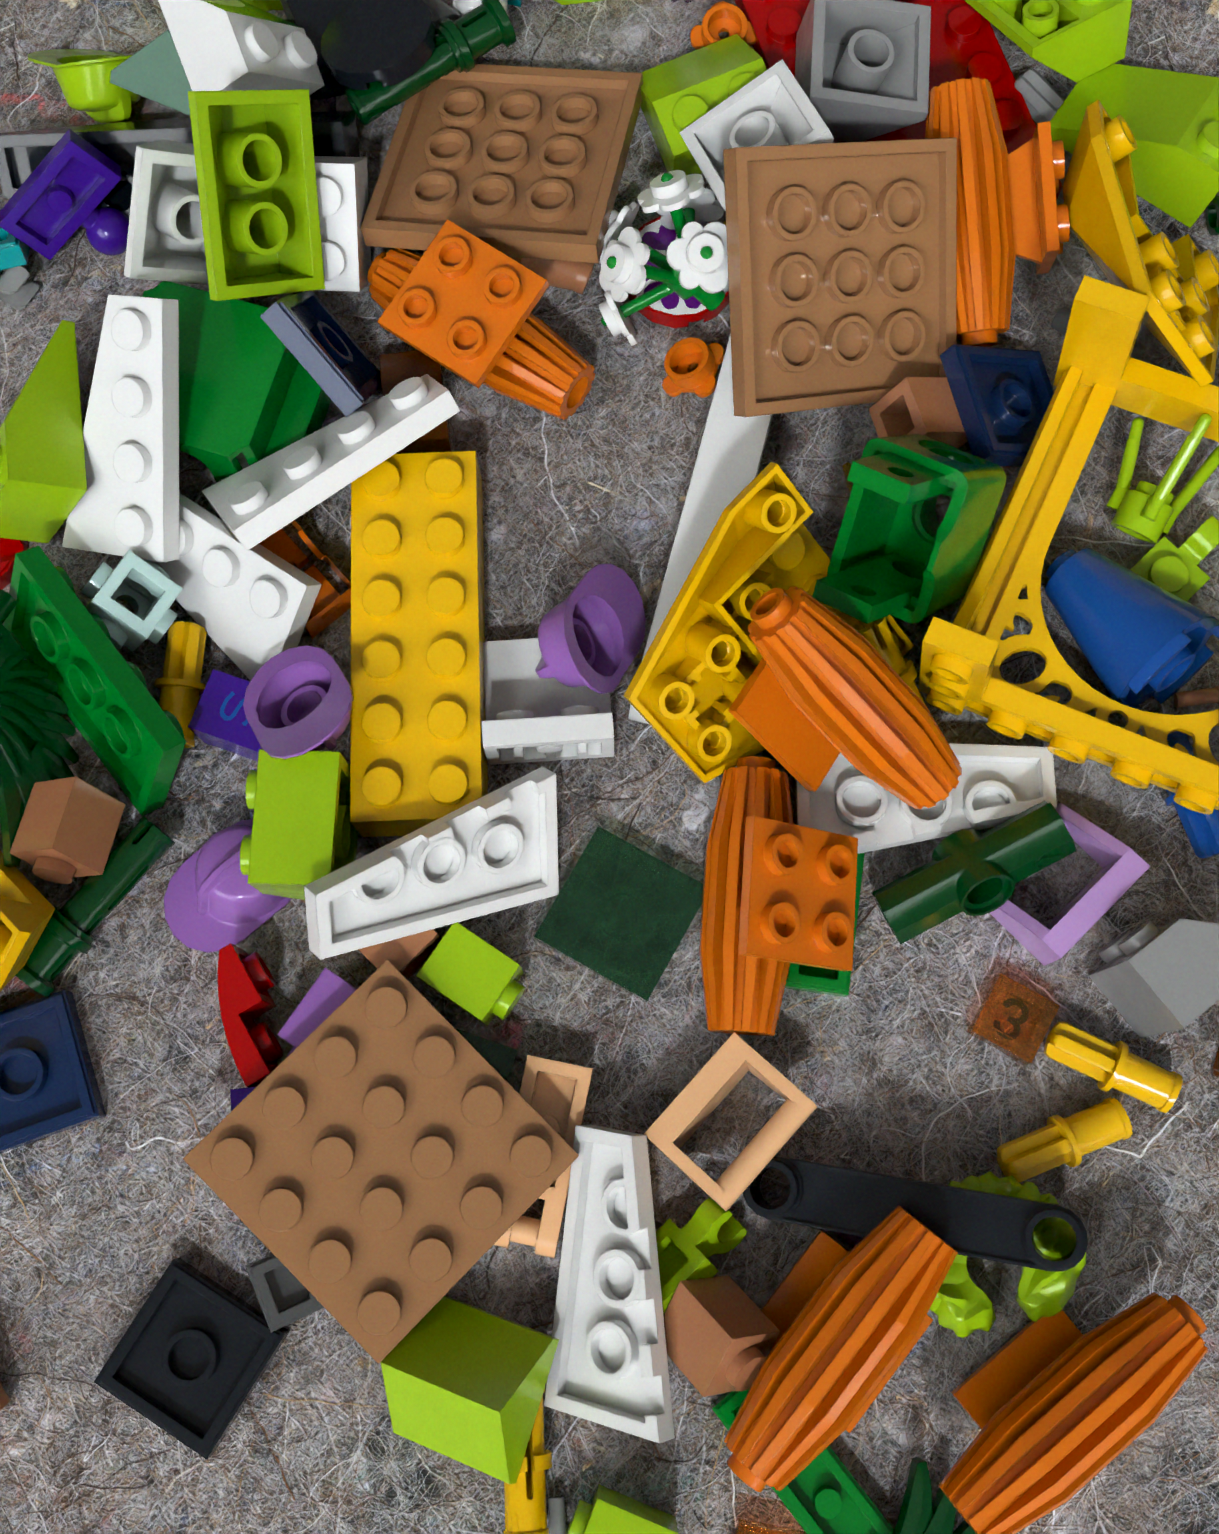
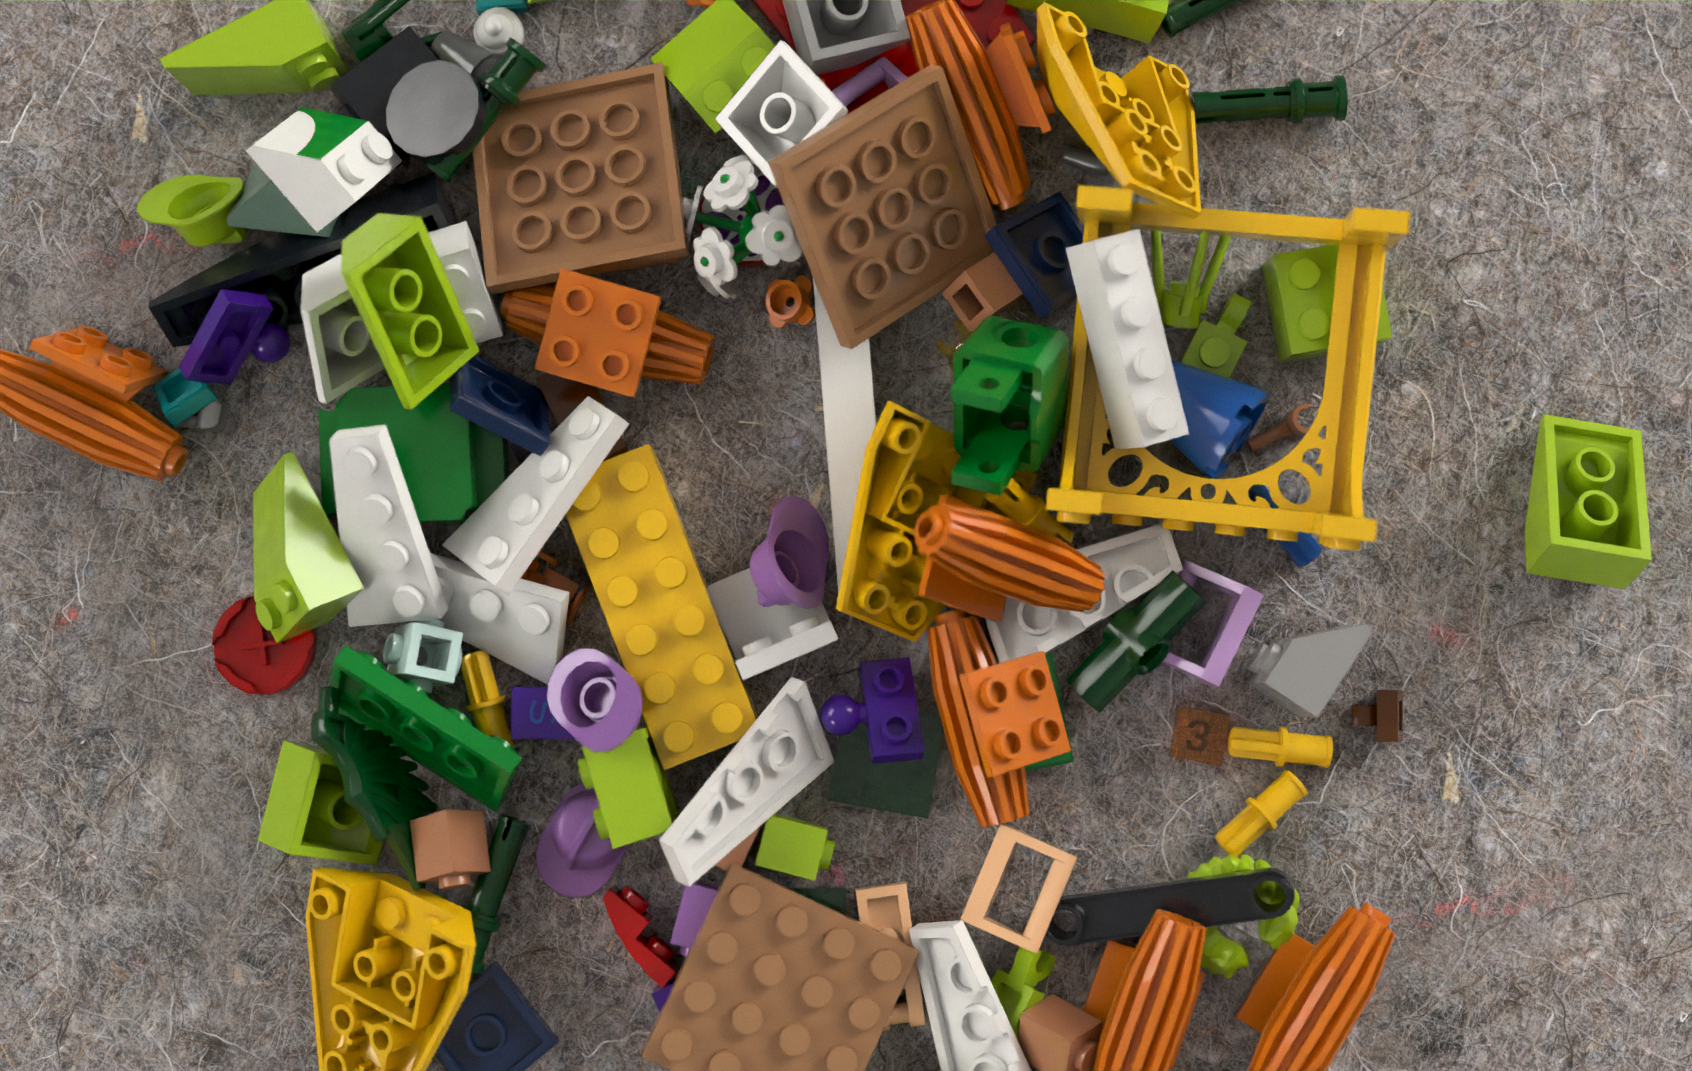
camera: 25 degrees left, 10 degrees up
none -> dark purple plate [820,657,925,764]
none -> white brick [1066,229,1189,450]

